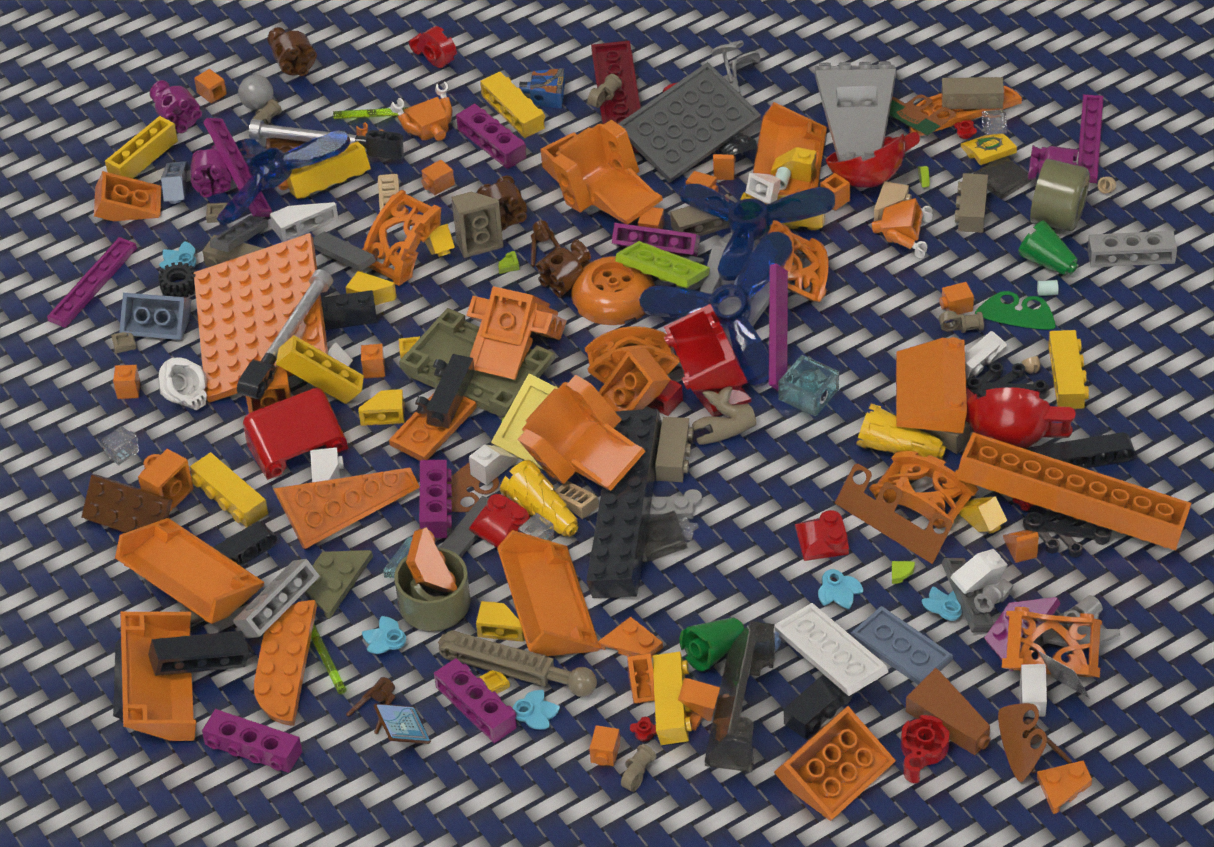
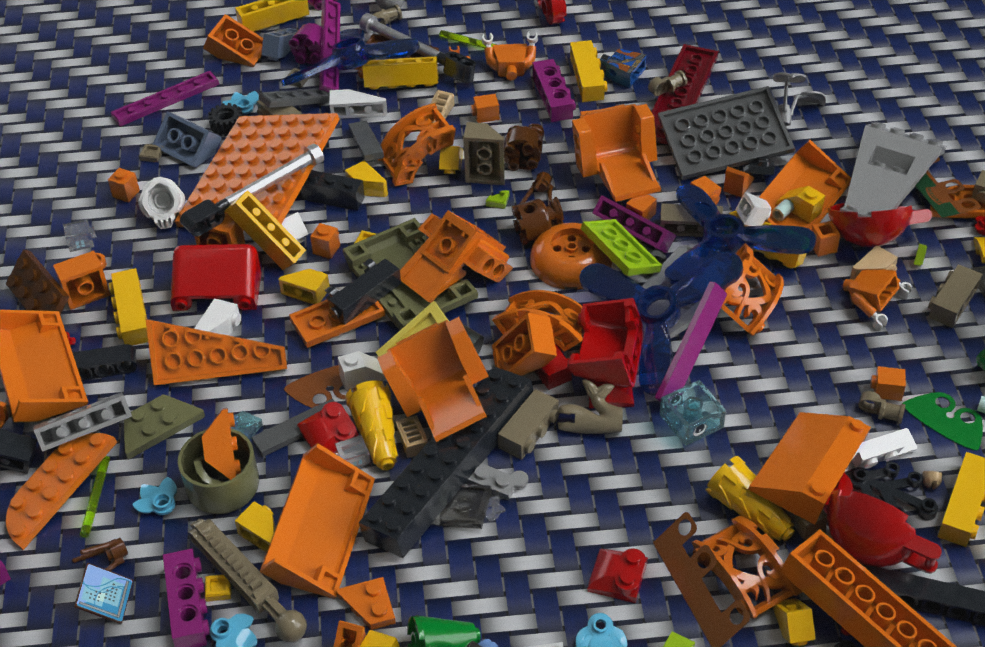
camera: 25 degrees right, 0 degrees up
magenta brick [419,460,452,538] -> none

